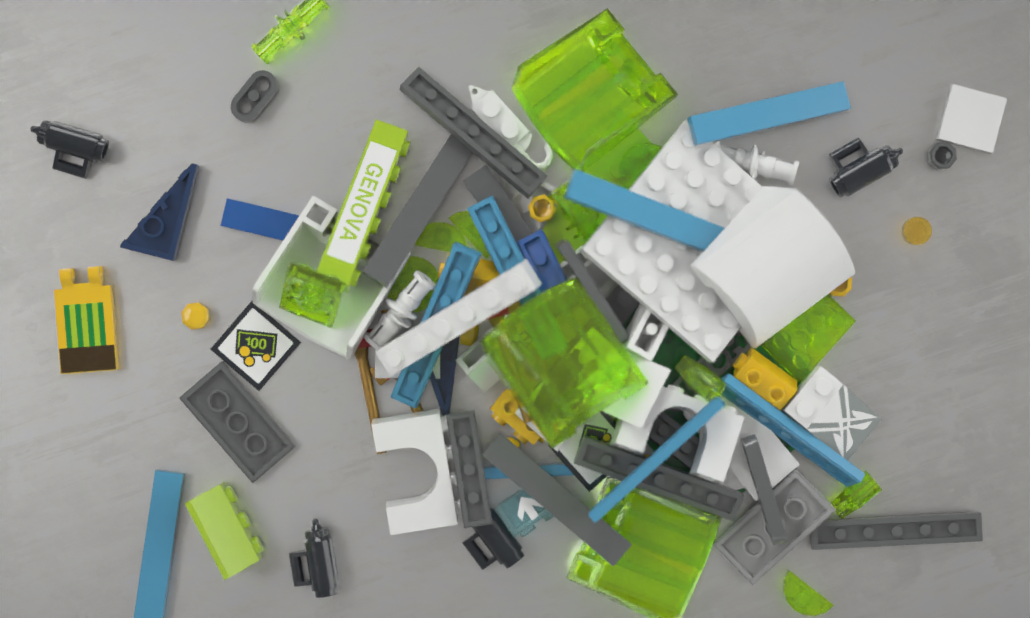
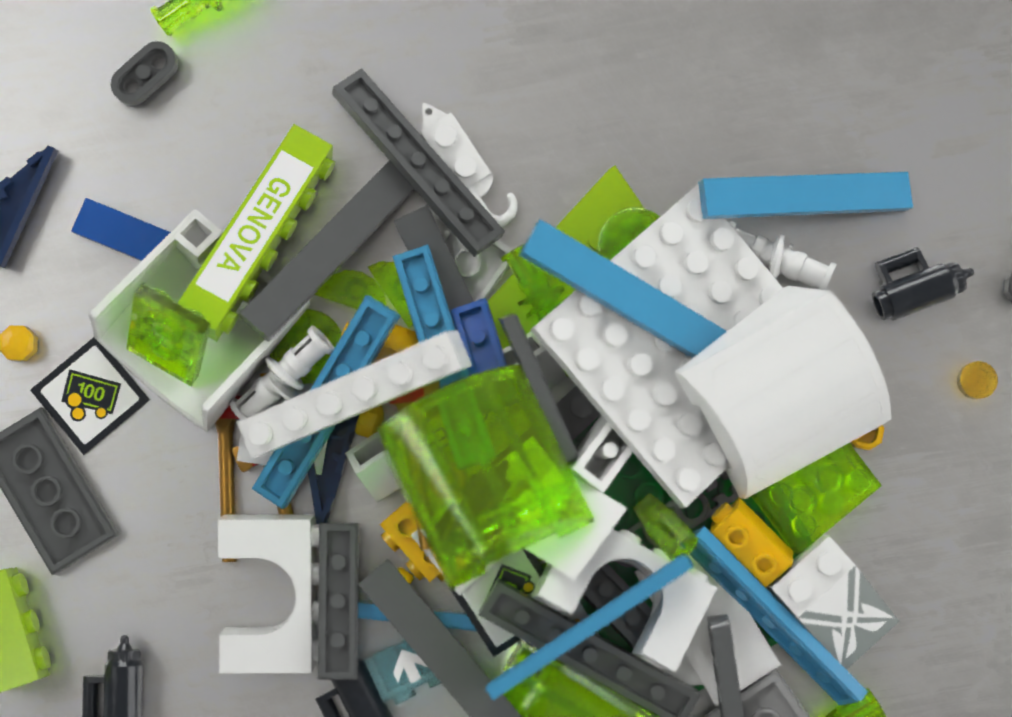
camera: 10 degrees right, 5 degrees down
clear neon green windscreen [511,8,678,172] -> none
yellow tile [528,194,556,223] -> none

